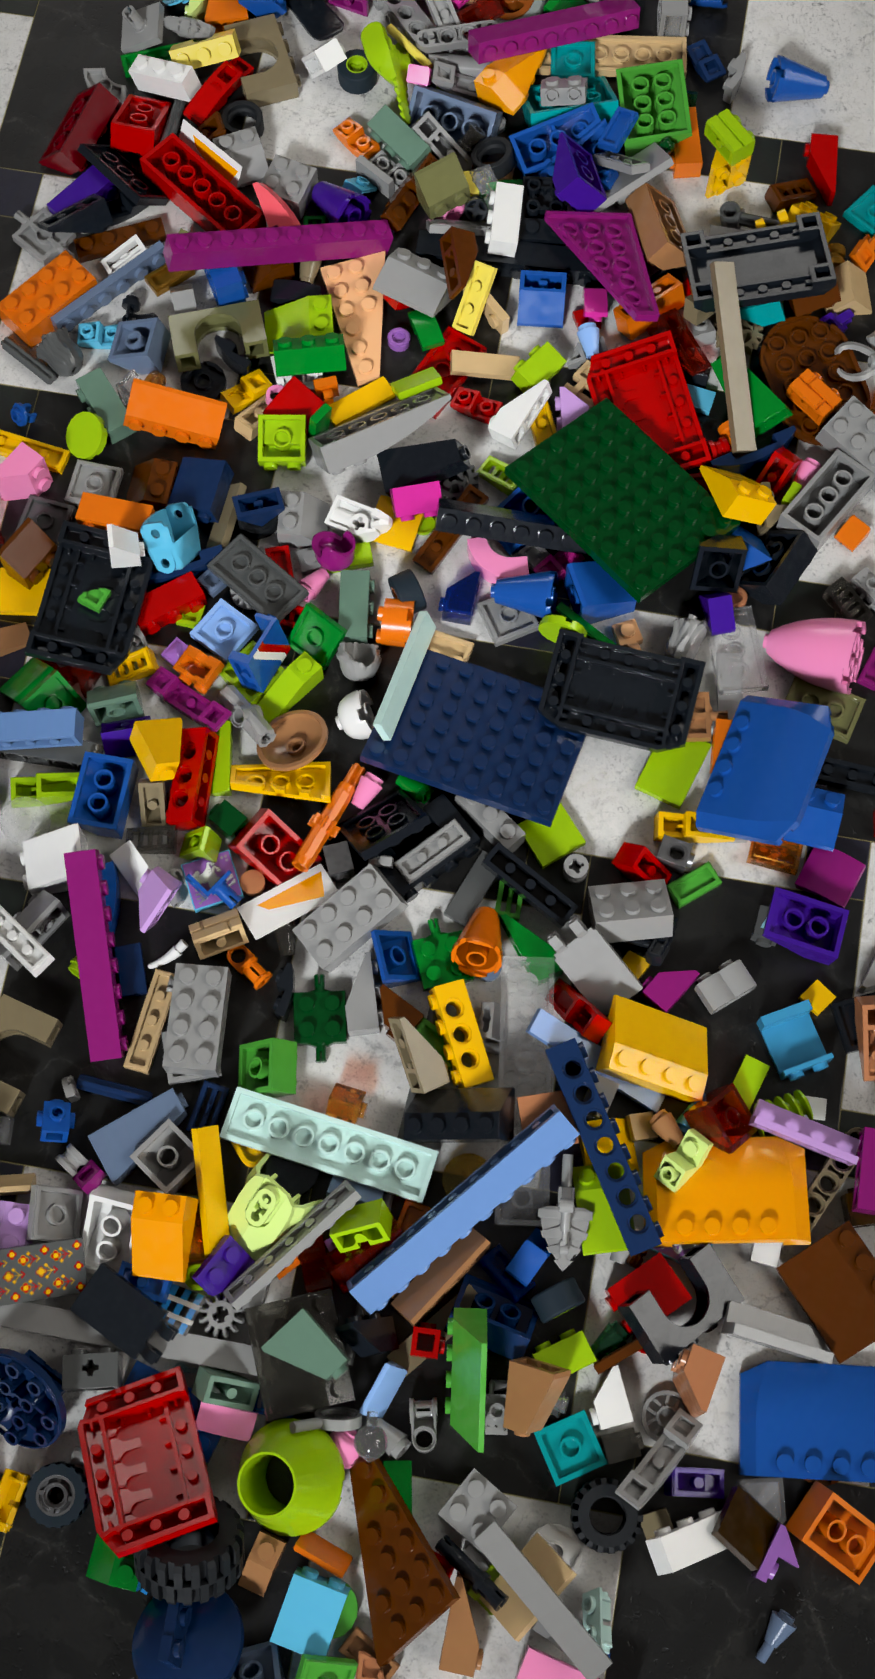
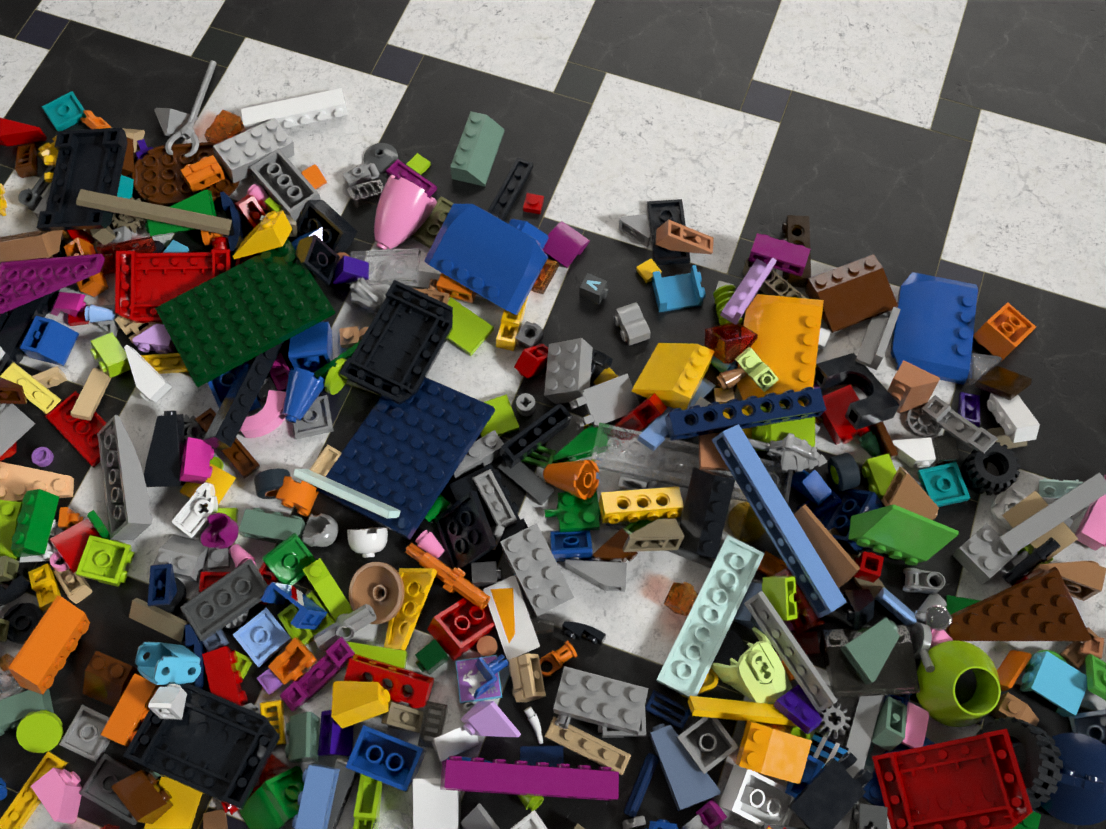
camera: 80 degrees left, 5 degrees down
bright green tile [77,588,111,613] -> none
dark blue brick [168,457,234,523] -> none
lime slope [179,826,222,863] -> none
bright green slope [238,1038,297,1097] -> none
dark green plate [293,974,347,1063] -> none
yellow tile [329,376,396,427] -> none
lime tile [390,367,443,400] -> none
green slope [408,310,445,352] -> none
clear blue slope [438,571,480,626] -> none
red slope [450,386,504,425] -> none
lime slope [476,455,518,496] -> none
magenta slope [640,970,700,1013] -> none
bright green tile [666,861,722,909] -> none
lime tile [723,1054,770,1114] -> none
medium lavender slope [751,1523,799,1583] -> none
sand blue cone [755,1609,797,1664] -> none
dark purple slope [762,887,850,965] -> none

